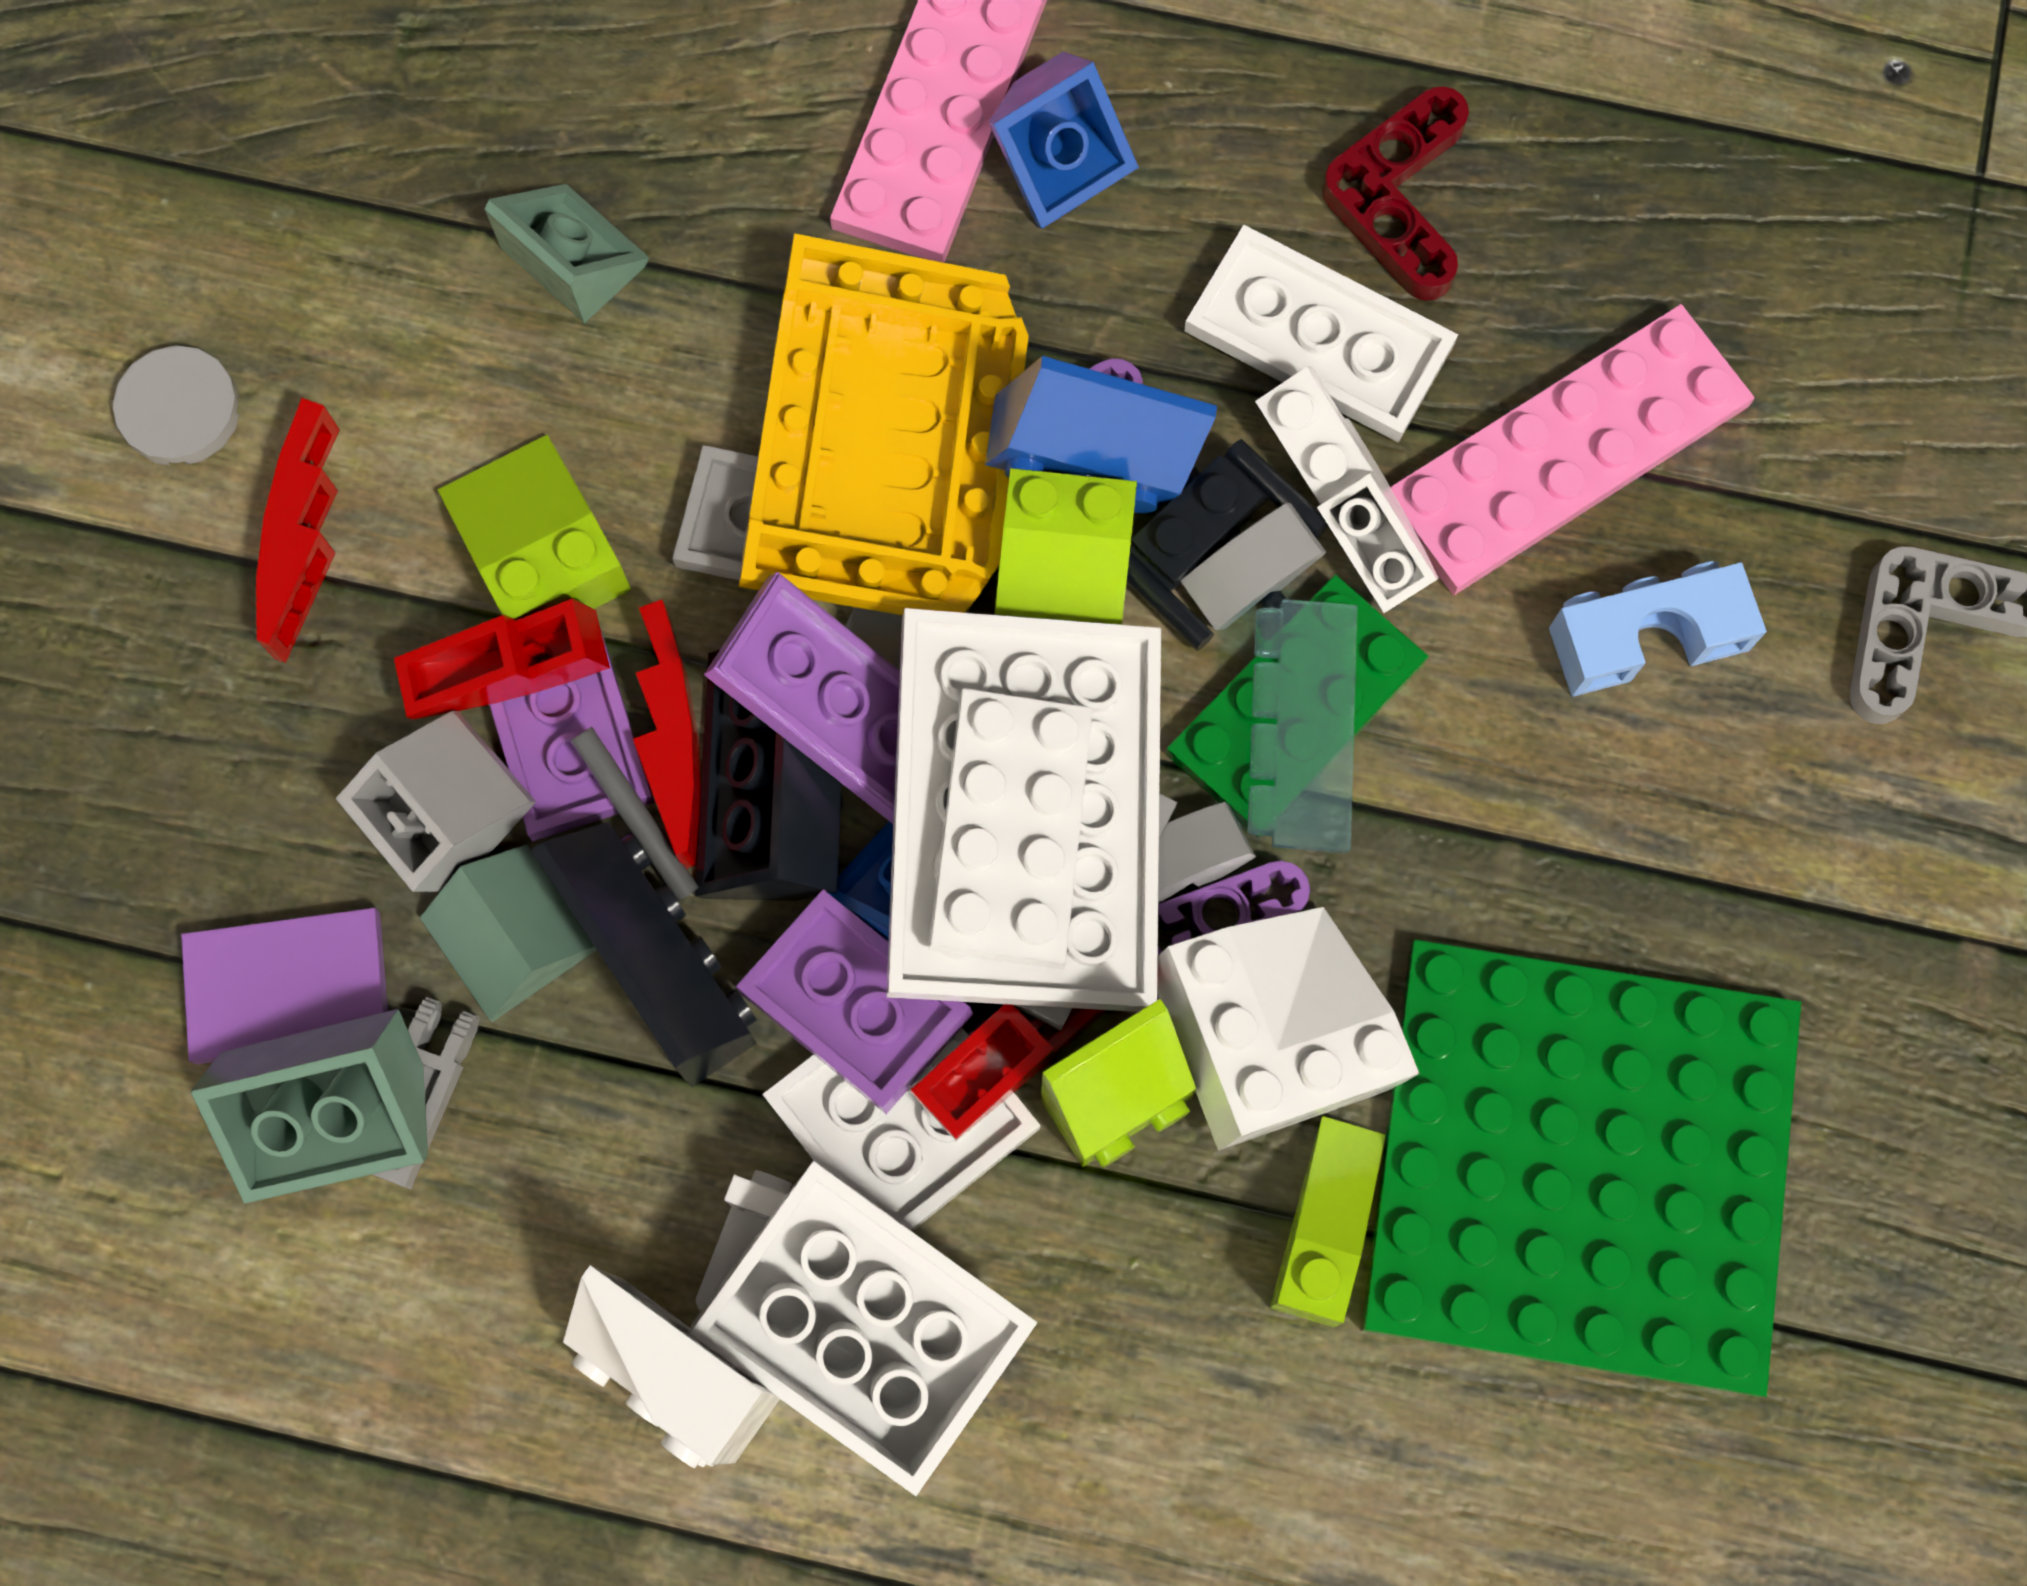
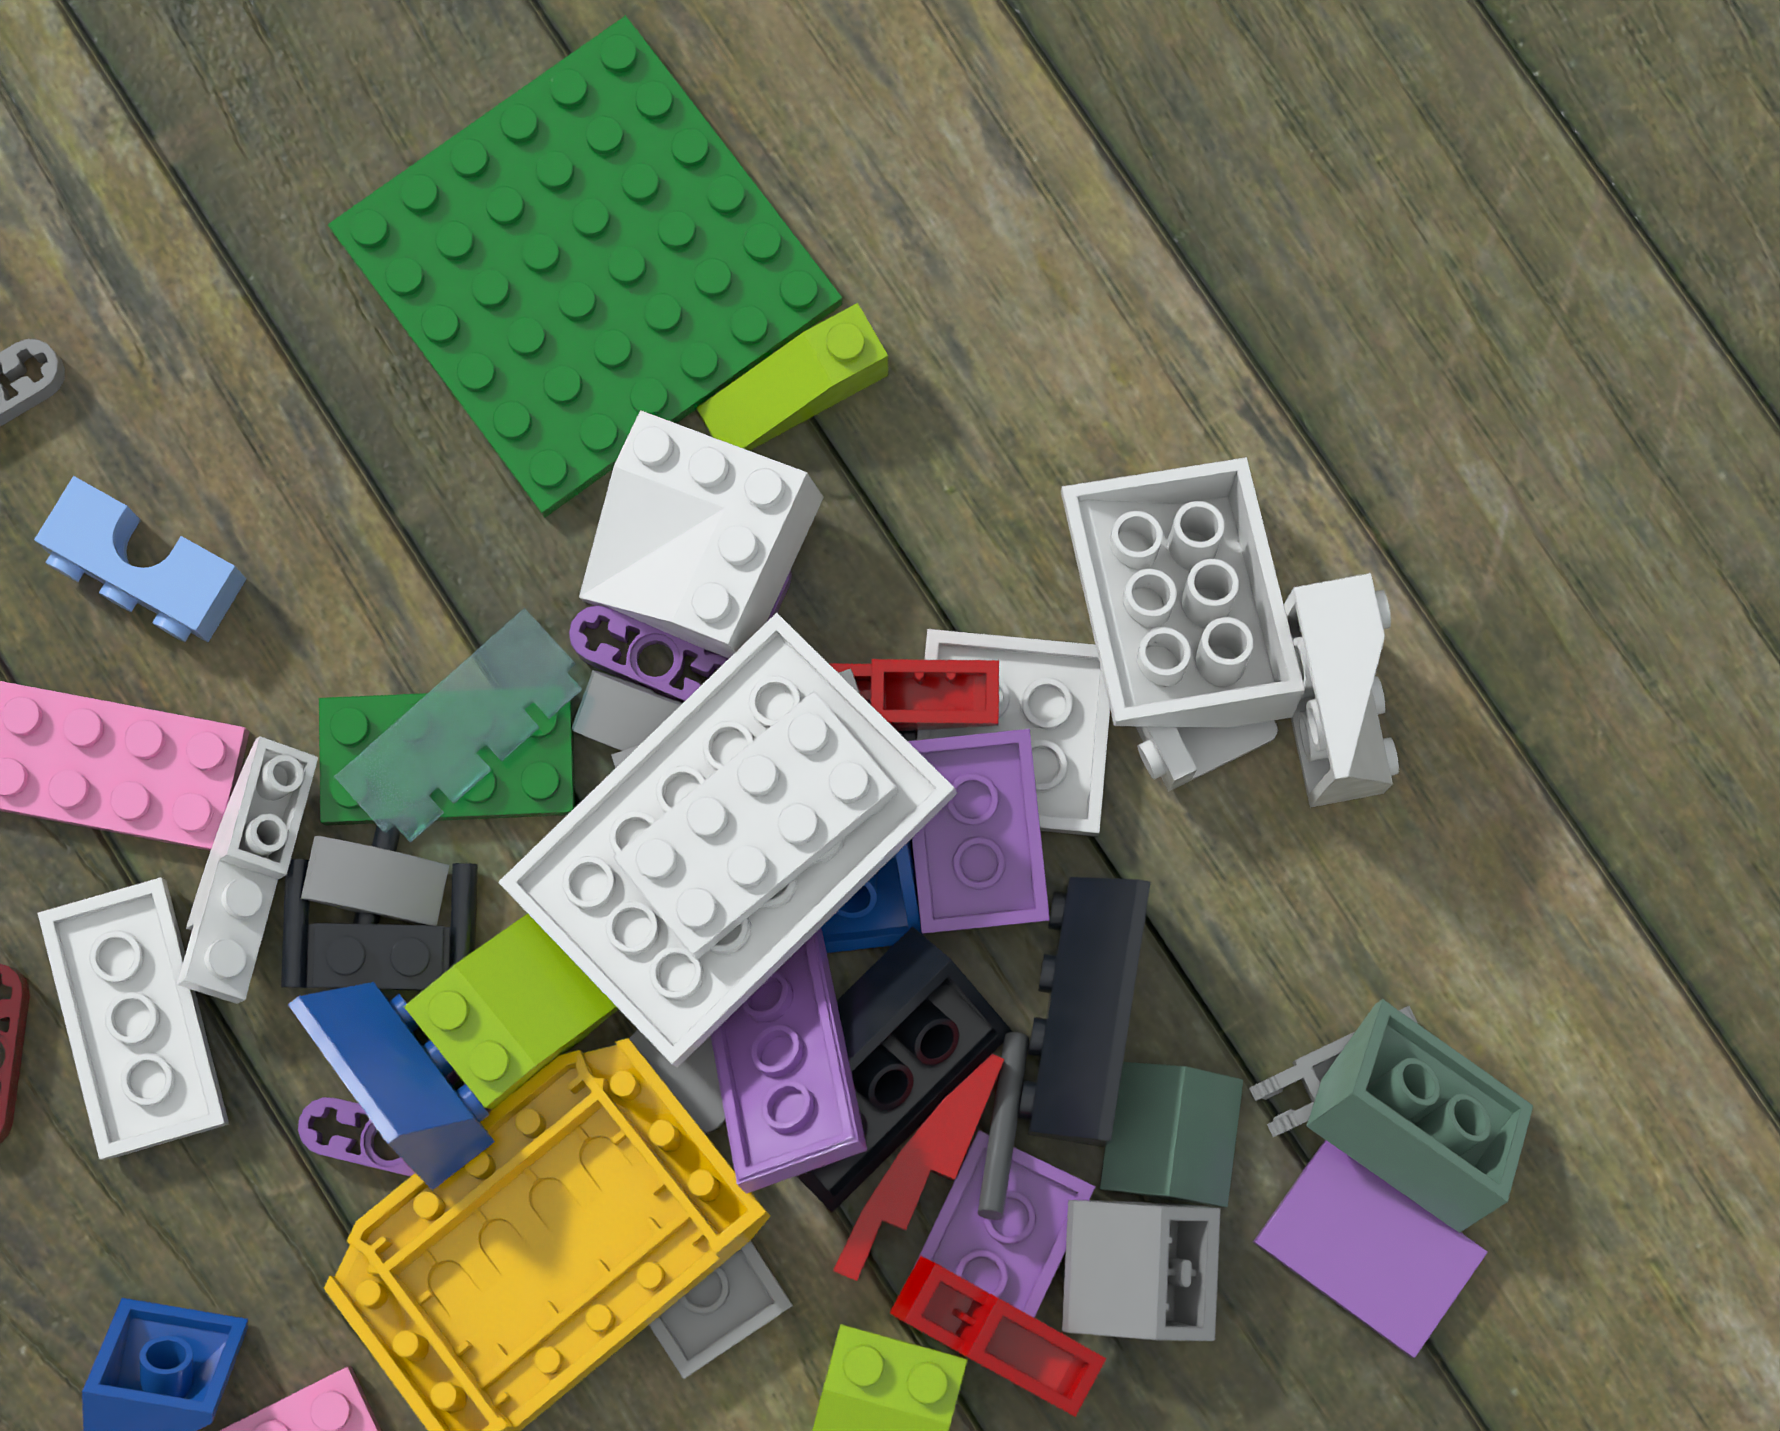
camera: 135 degrees left, 5 degrees up
lime slope [1041,999,1196,1168] -> none

